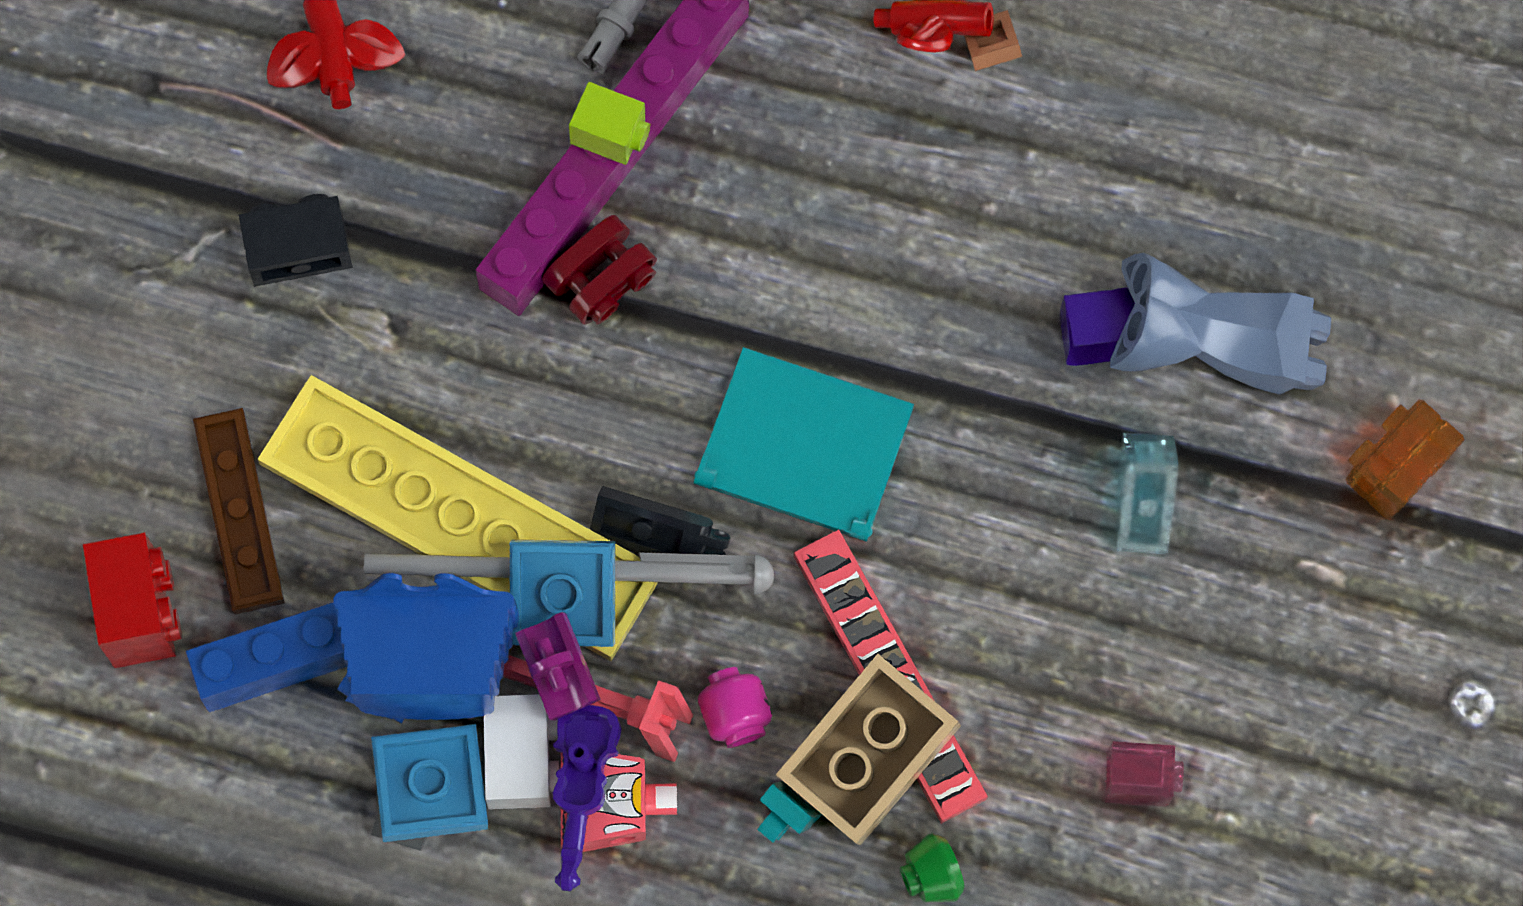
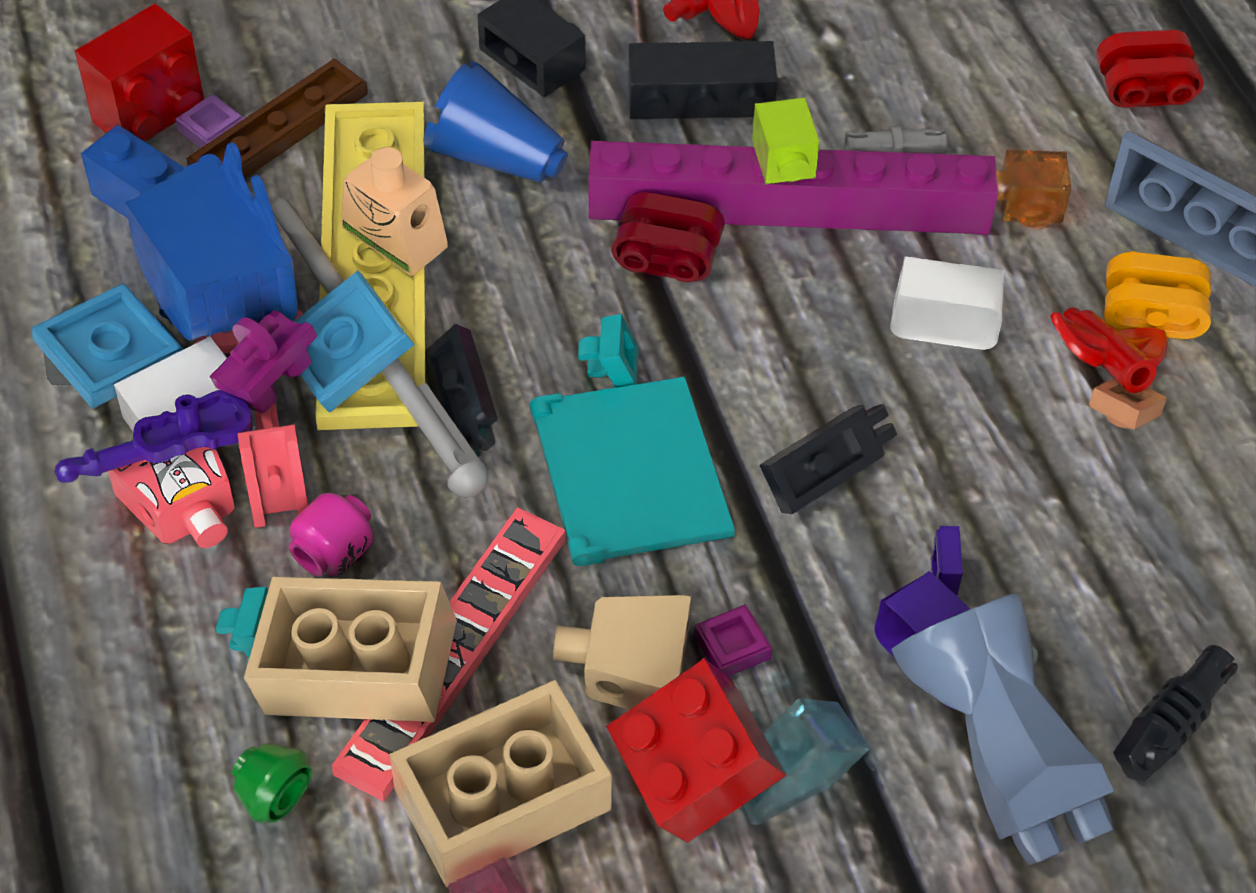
camera: 60 degrees right, 20 degrees down
none -> medium lavender tile [175,94,245,148]
none -> light nougat torso [341,147,448,276]
none -> tan brick [389,680,612,887]
none -> blue cone [423,61,568,183]
none -> tan torso [553,595,691,710]
none -> teal tile [578,314,639,388]
none -> red brick [606,658,787,843]
none -> black brick [628,41,778,119]
none -> magenta tile [694,604,772,677]
none -> black hinge [759,404,897,514]
none -> white piece [890,256,1004,350]
none -> dark purple tile [930,525,963,596]
none -> black hinge [1113,645,1238,782]

